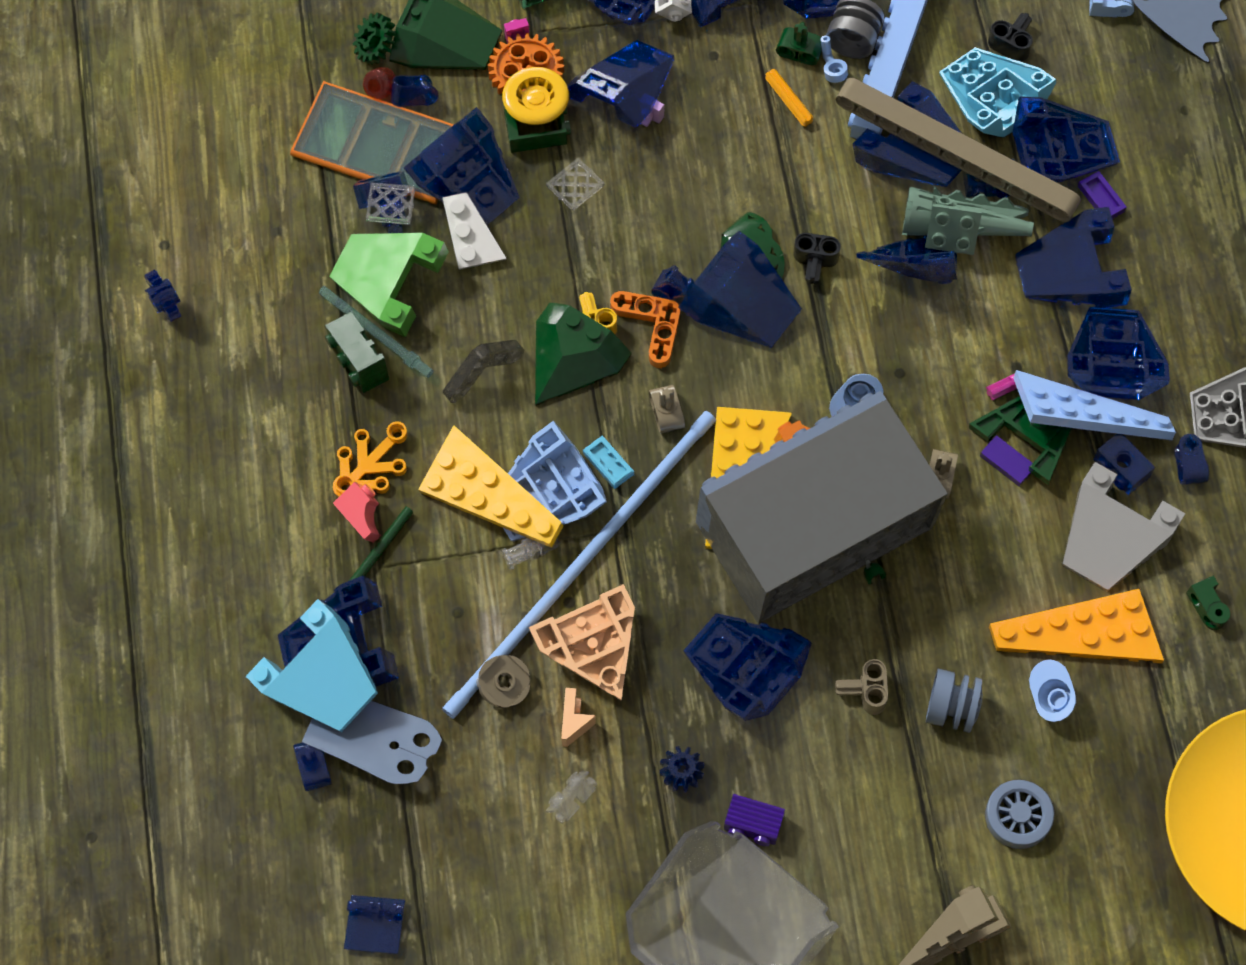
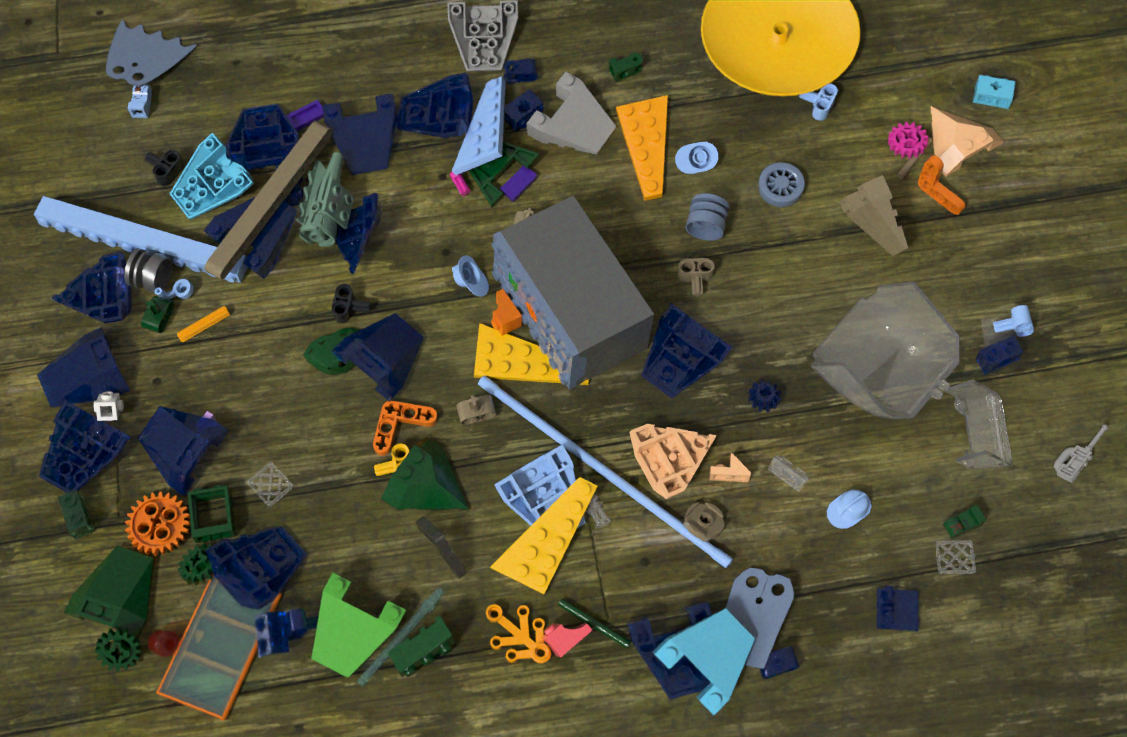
camera: 90 degrees left, 0 degrees up
clear window [366,183,415,225] -> none
clear blue piece [390,75,439,107] -> none
white wing [443,193,506,270] -> none
yellow wheel [502,67,569,125] -> none
dark pink plate [504,18,530,44] -> none
medium azure plate [583,436,634,489] -> none
clear blue piece [651,265,694,300] -> none
dark purple brick [724,794,785,846] -> none
none -> dark green gear [178,543,222,586]
none -> light blue beam [799,84,838,121]
none -> light blue piece [827,490,872,529]

